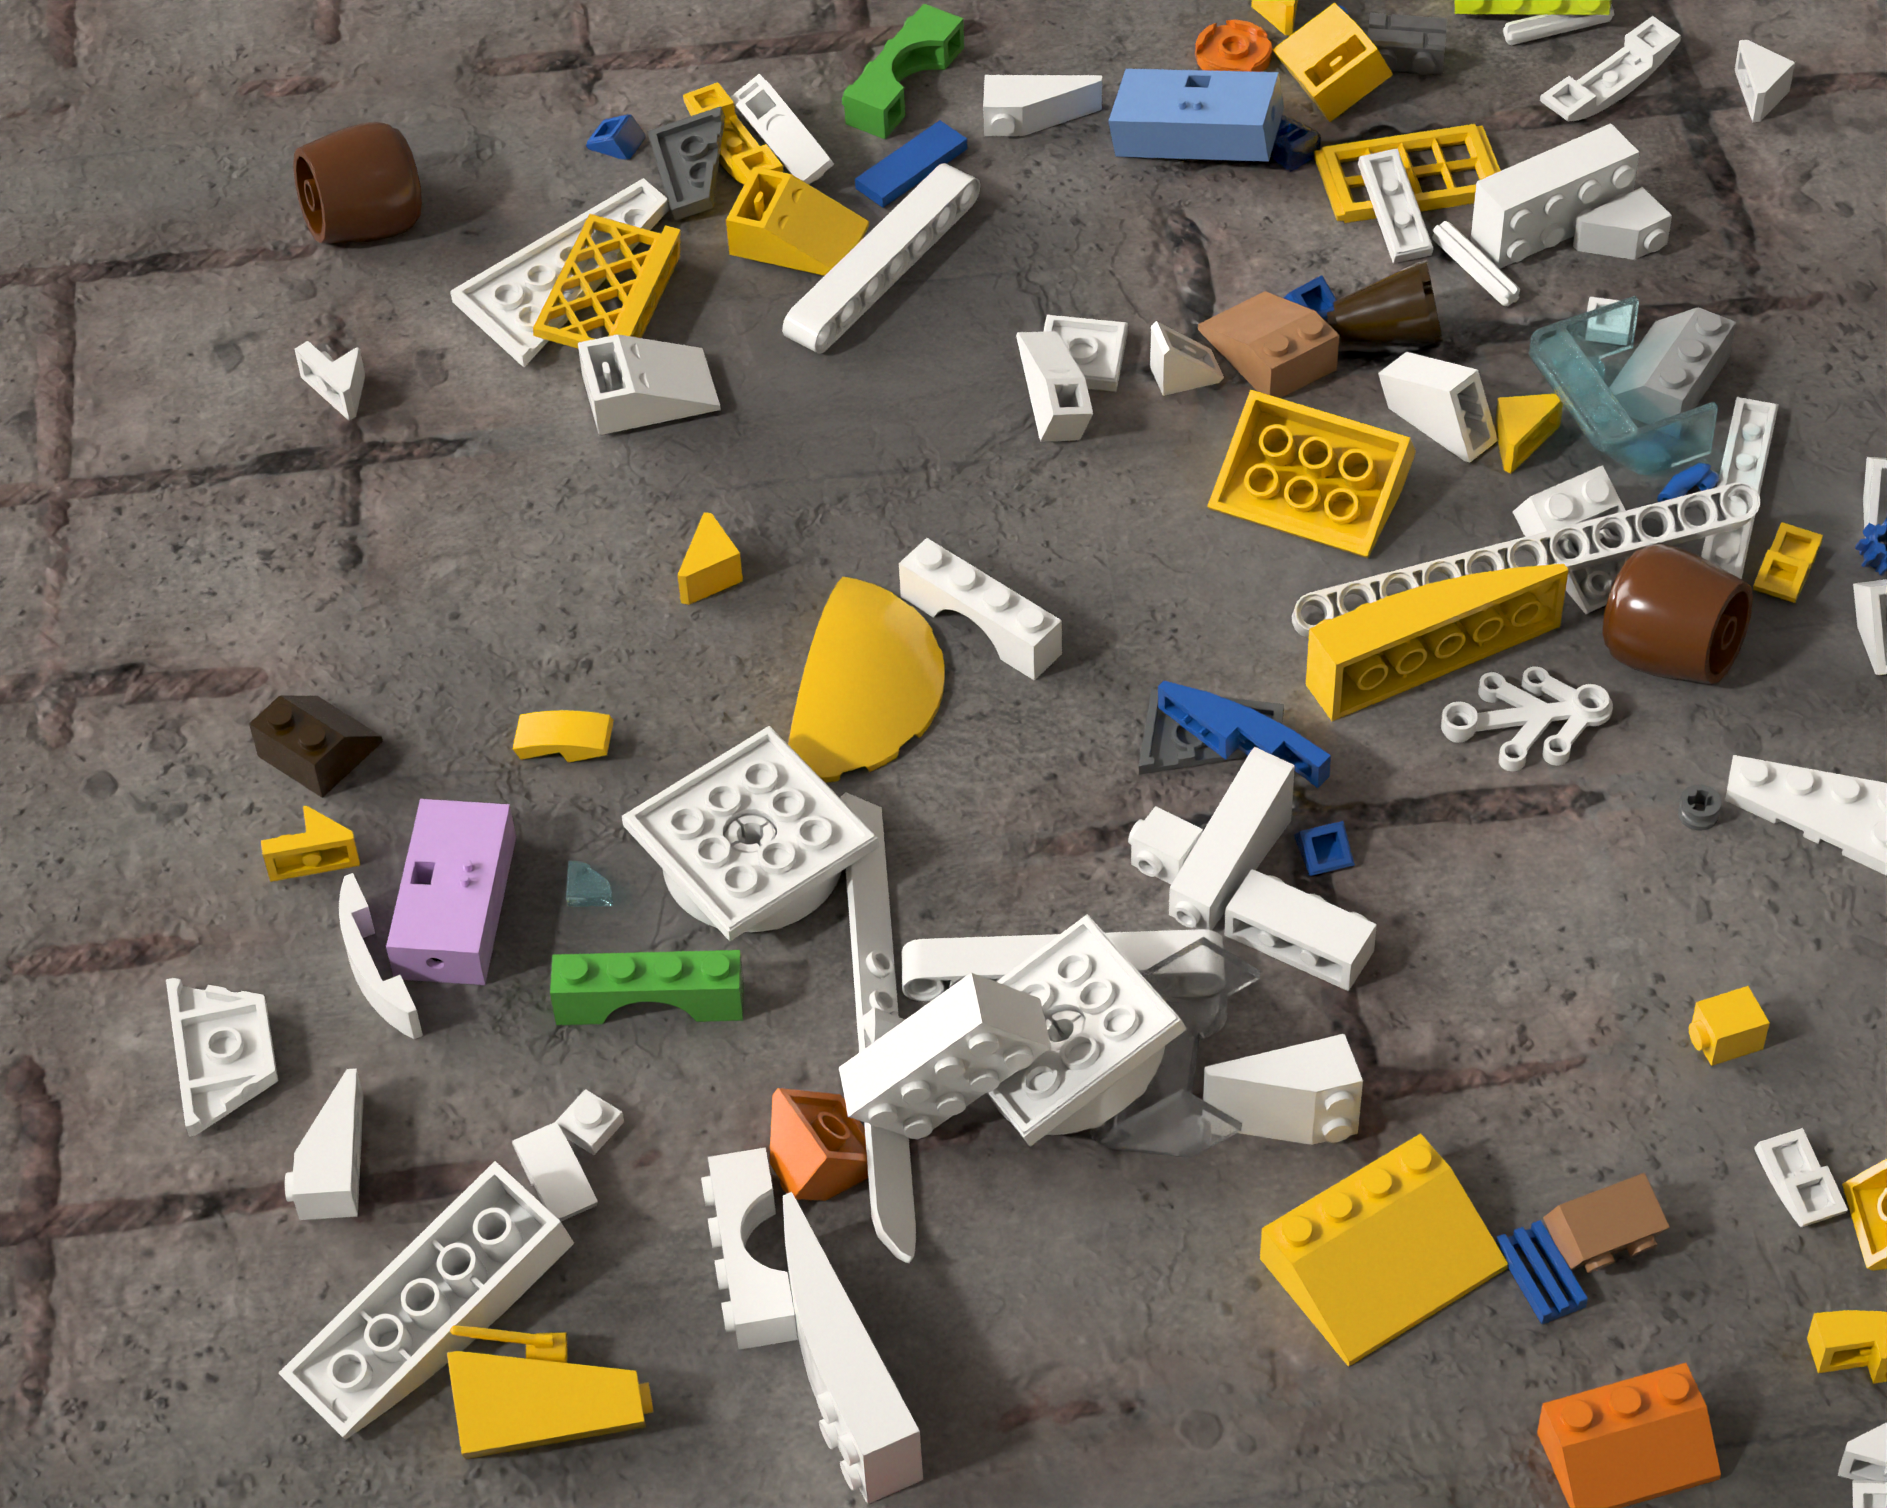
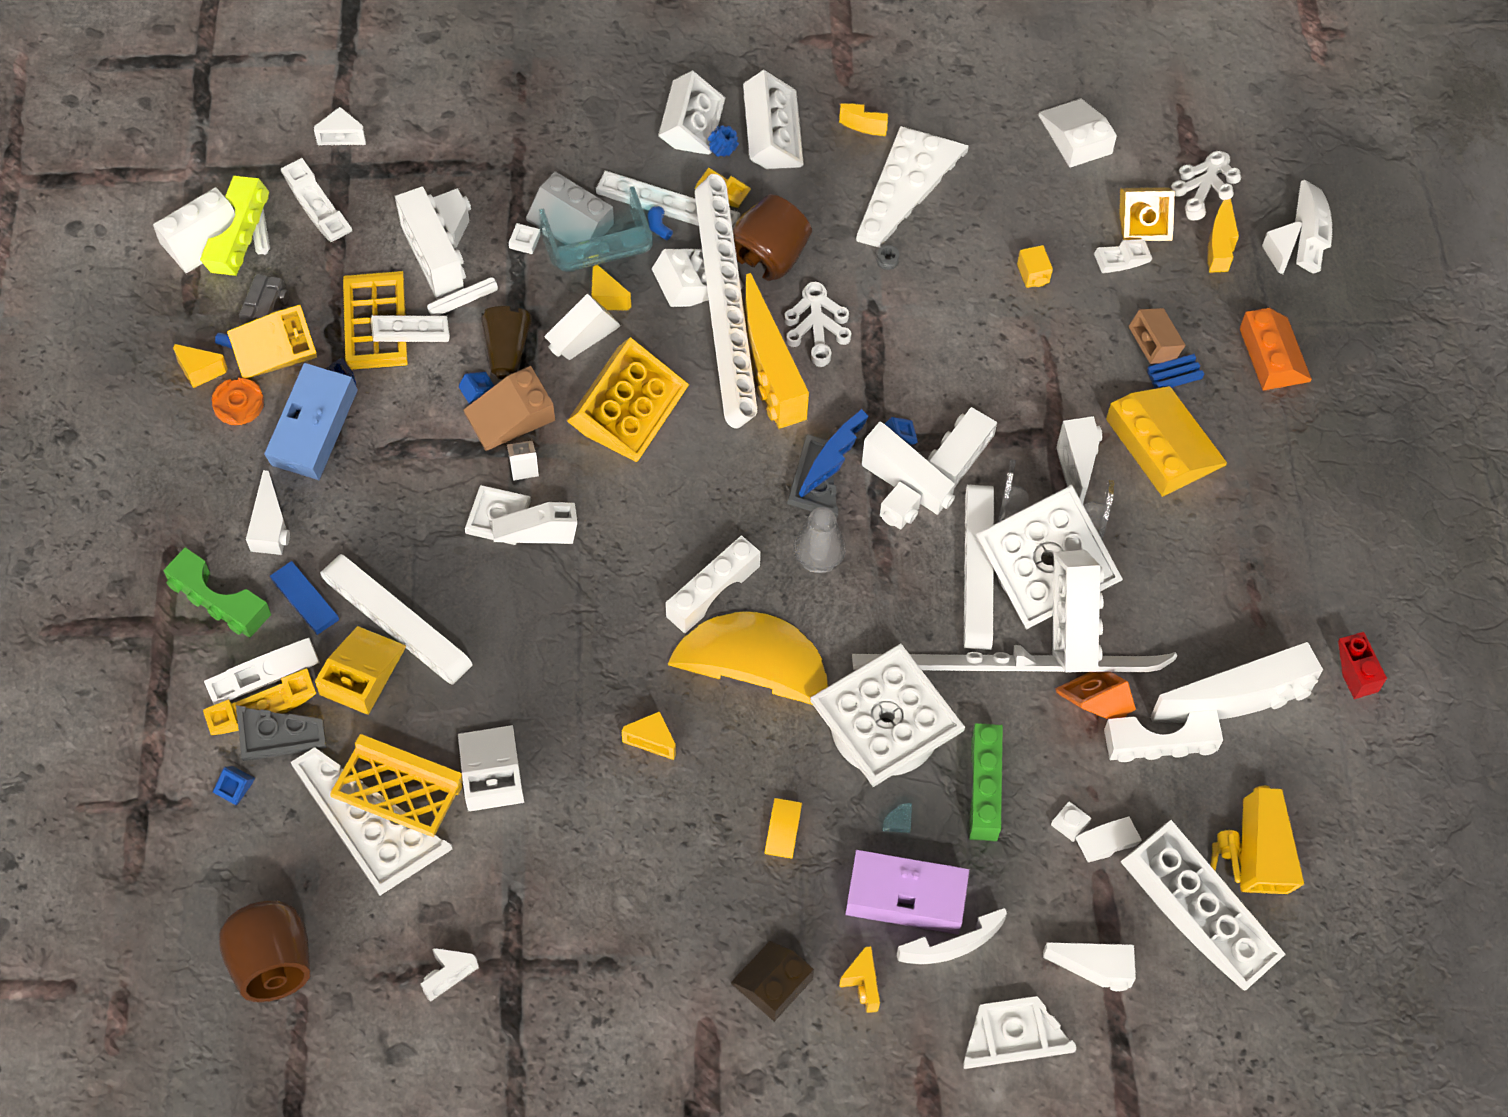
camera: 90 degrees left, 10 degrees up
none -> clear cone [793,507,846,573]

